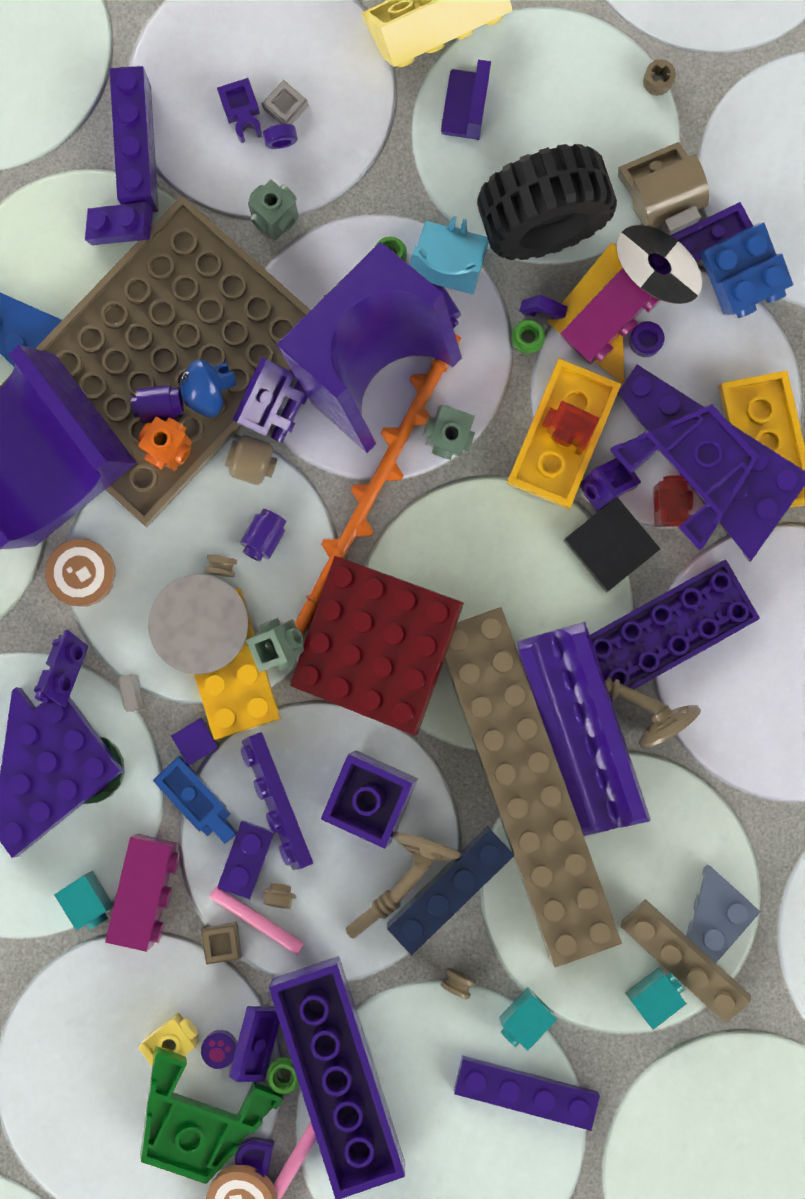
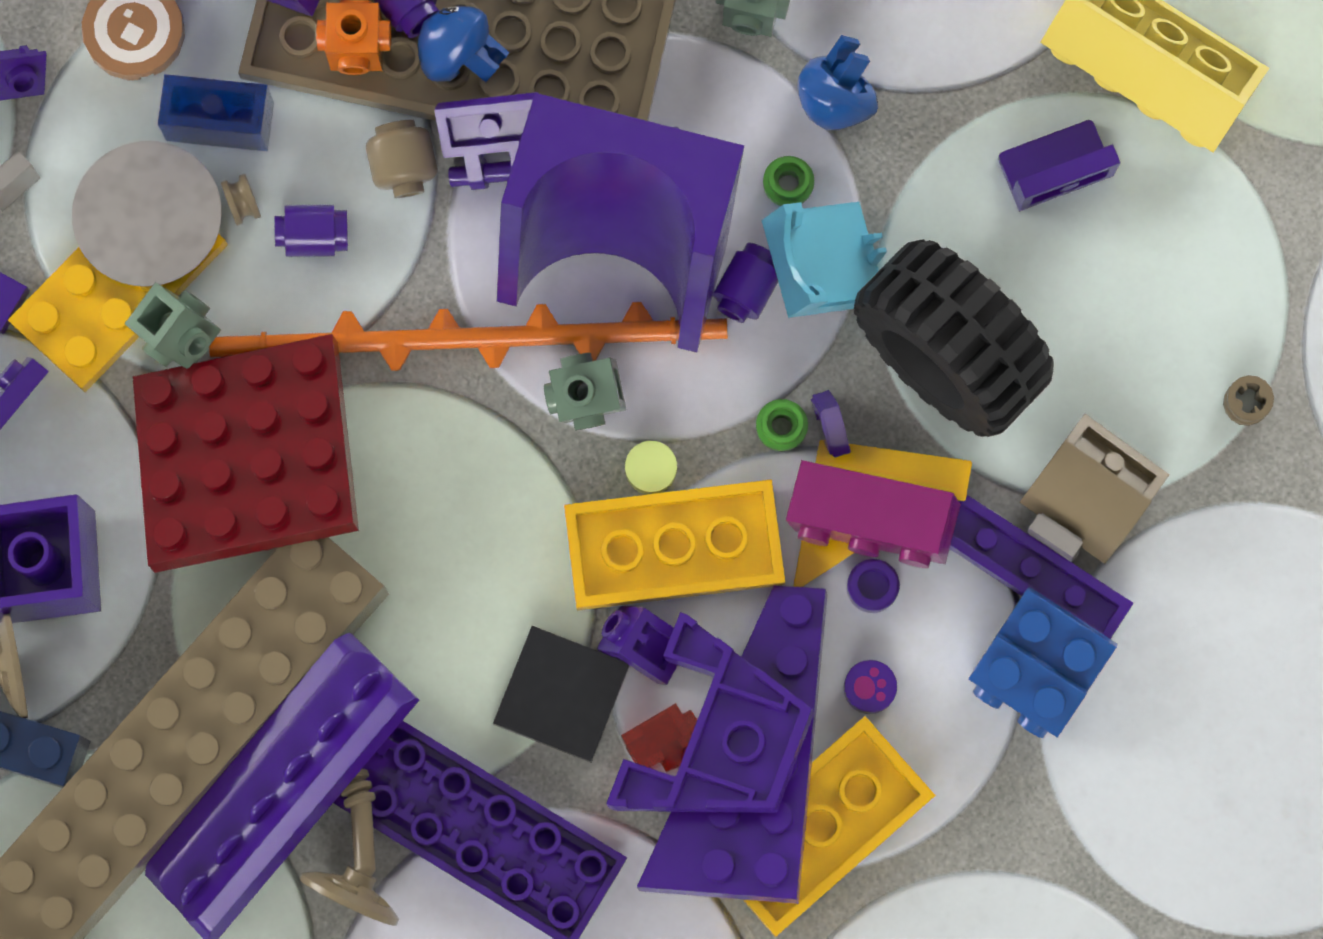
camera: 60 degrees right, 5 degrees down
clear red brick [542,400,600,456] -> none
sticker [616,225,702,304] -> none
none -> clear blue brick [158,74,274,151]
none -> yellowish green tile [625,441,677,495]
none -> blue piece [797,35,878,130]
none -> dark purple tile [844,660,897,714]

